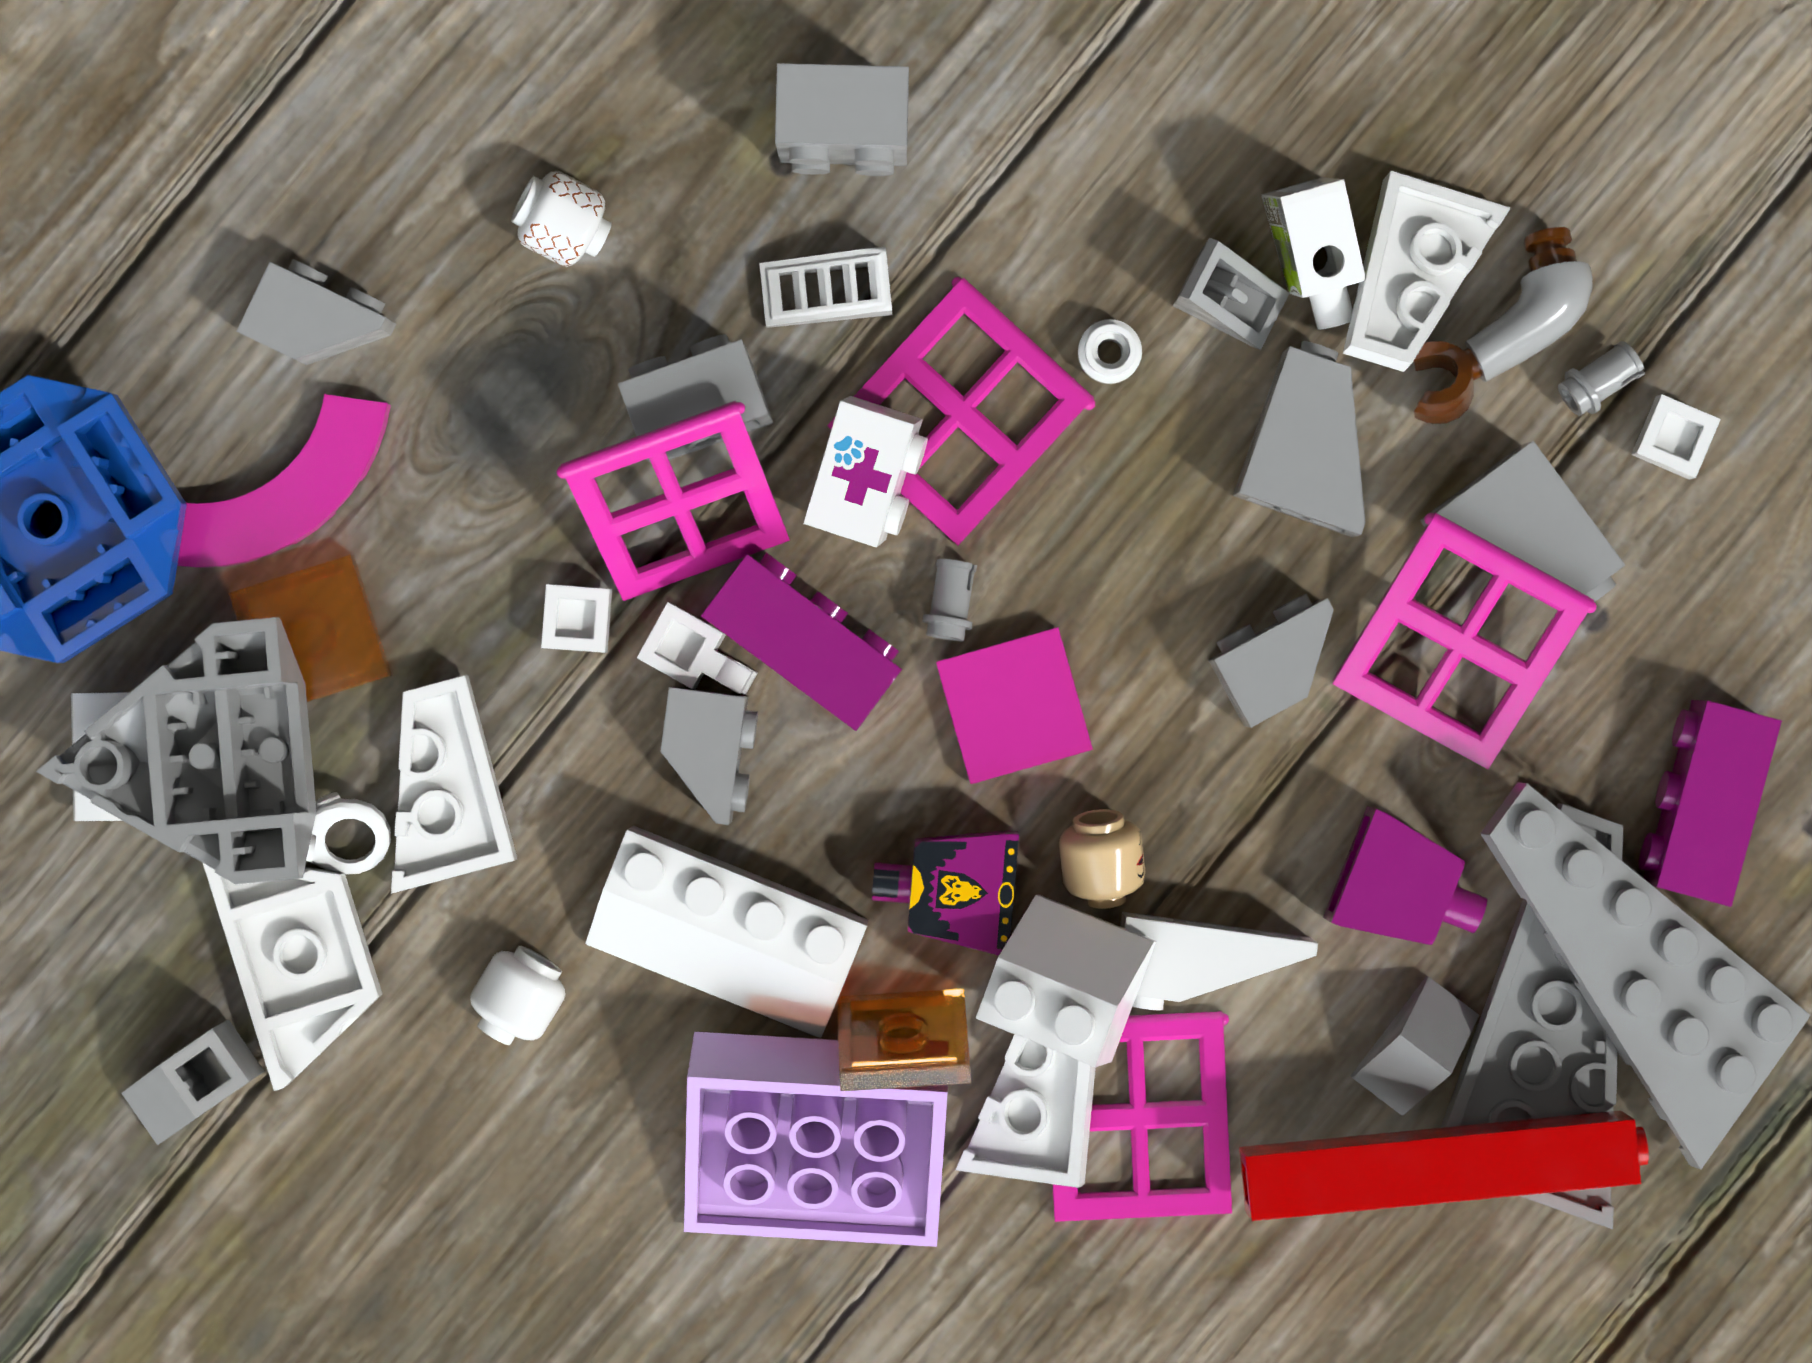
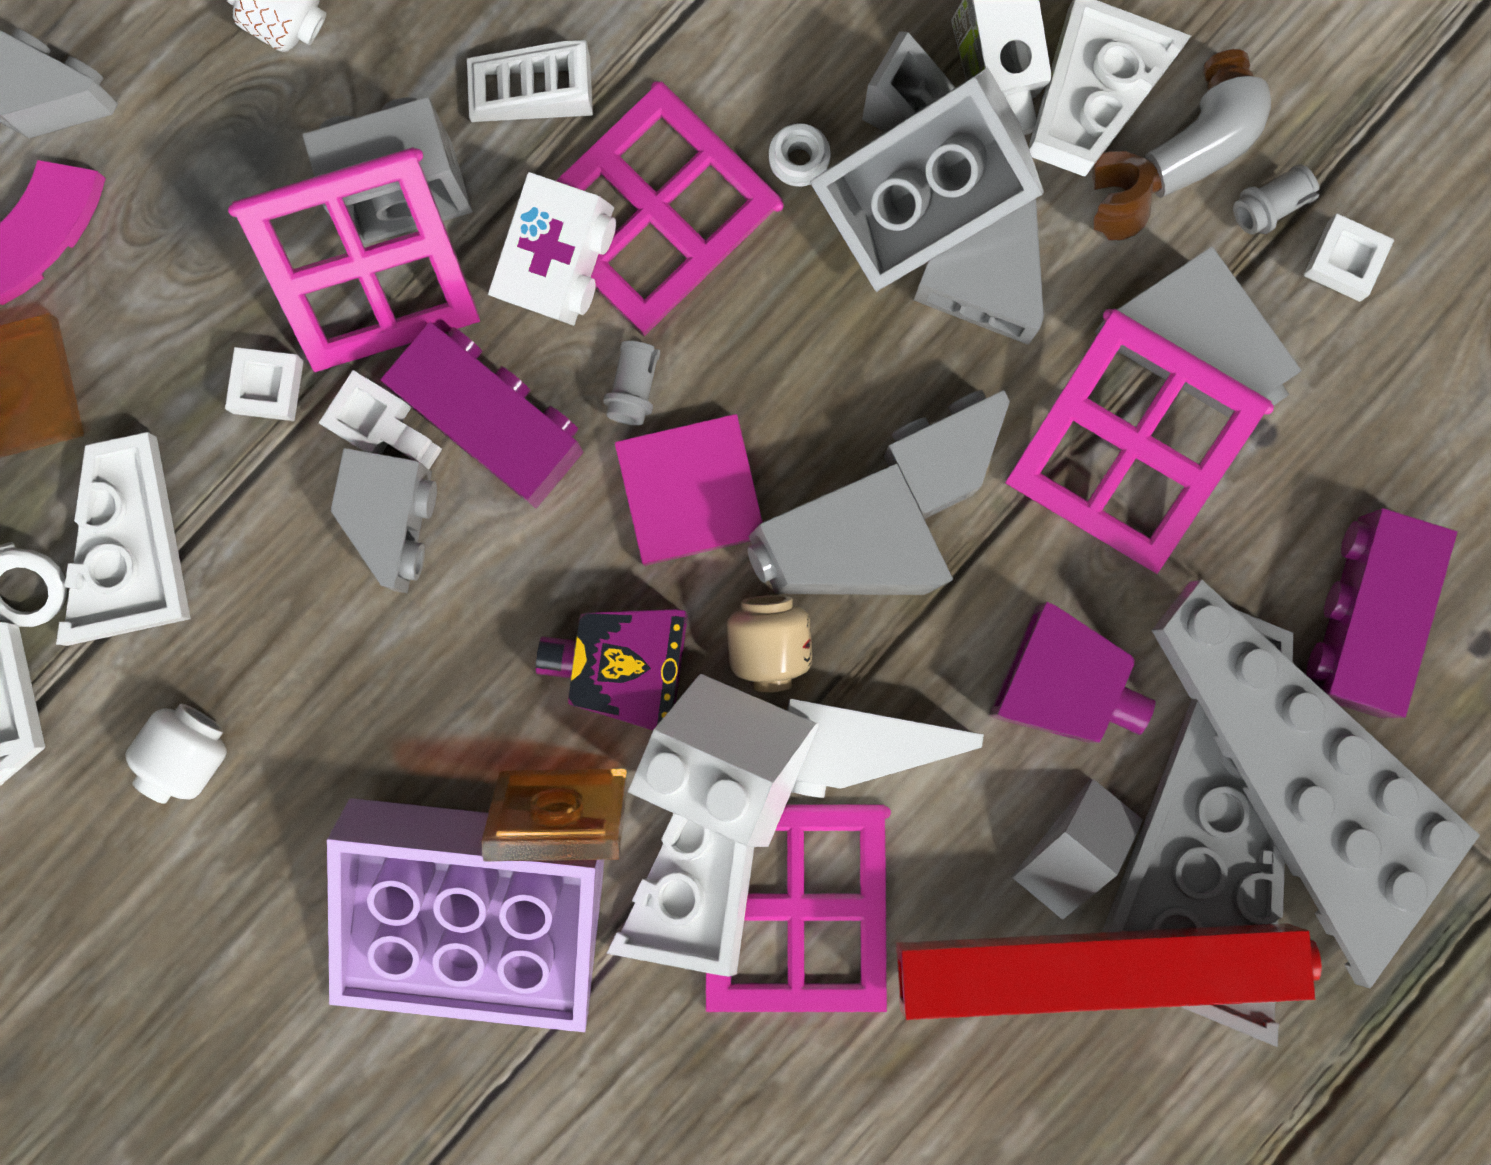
camera: 10 degrees right, 5 degrees down
white slope [586,826,868,1038] -> none
none -> light grey slope [747,464,953,595]
none -> light grey slope [810,67,1044,292]

